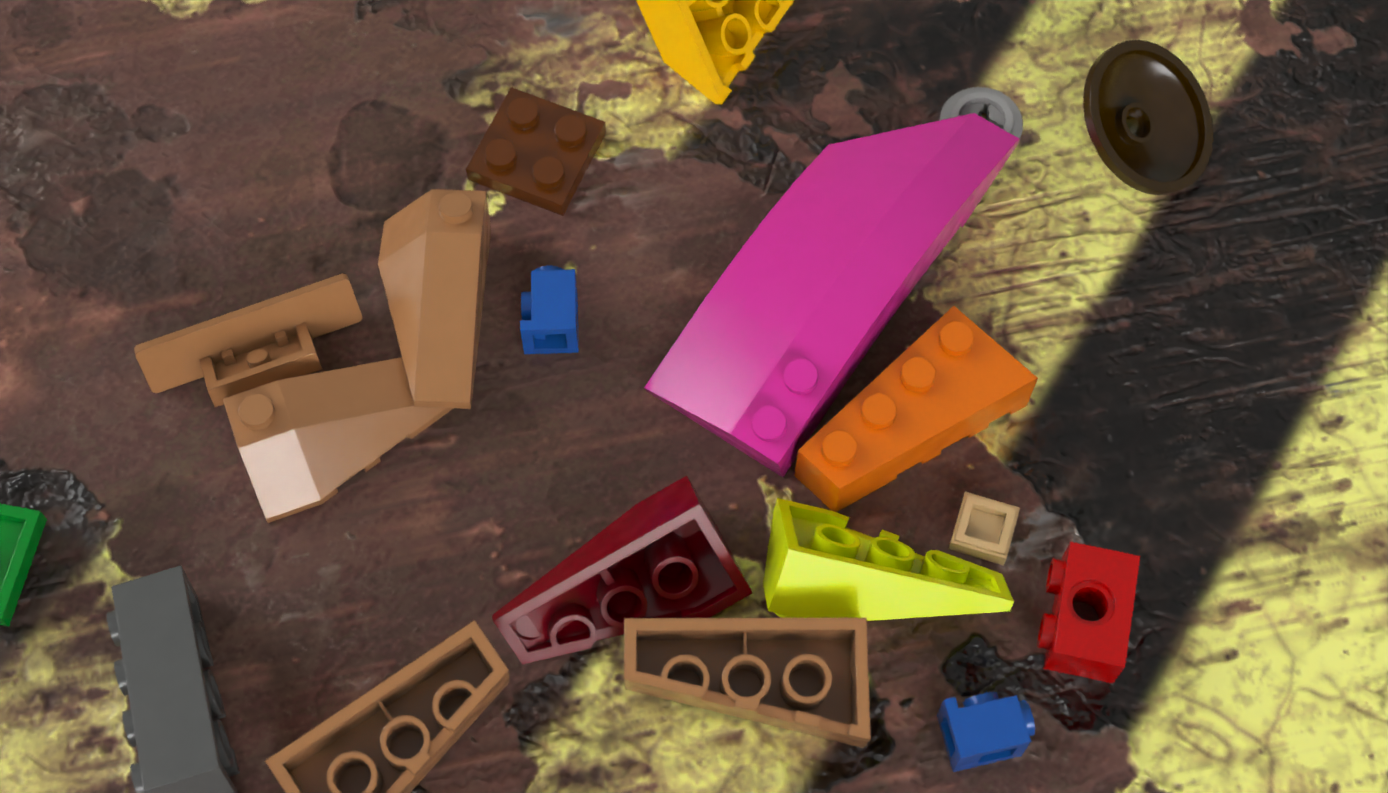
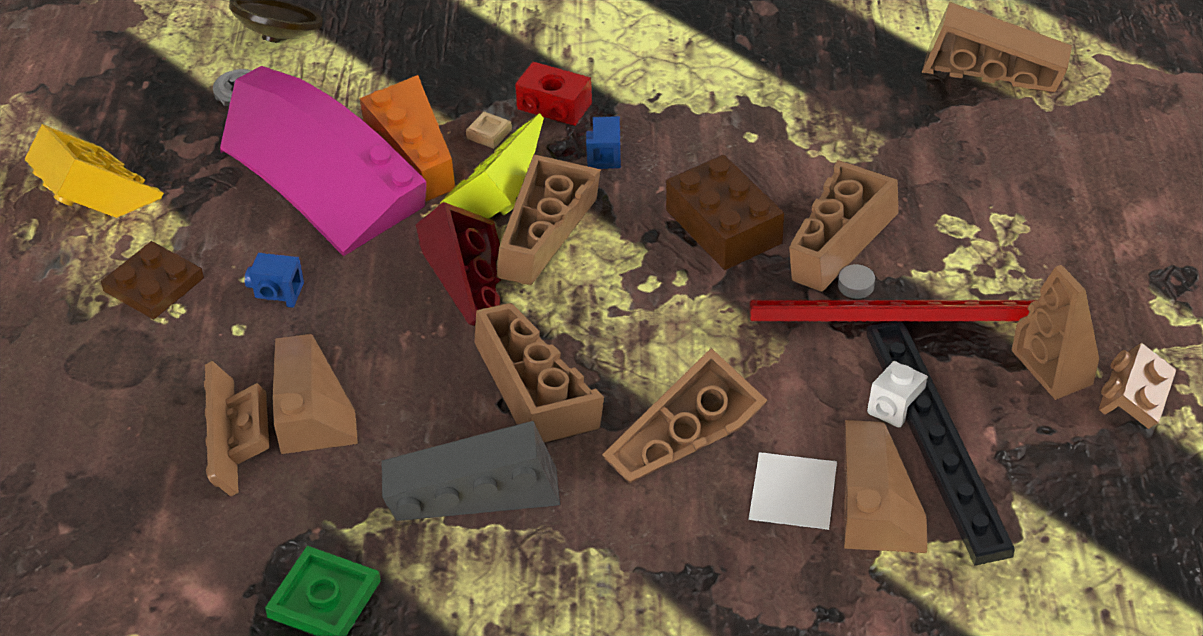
camera: 75 degrees left, 20 degrees down
medium nougat wedge [378,189,491,409] -> none

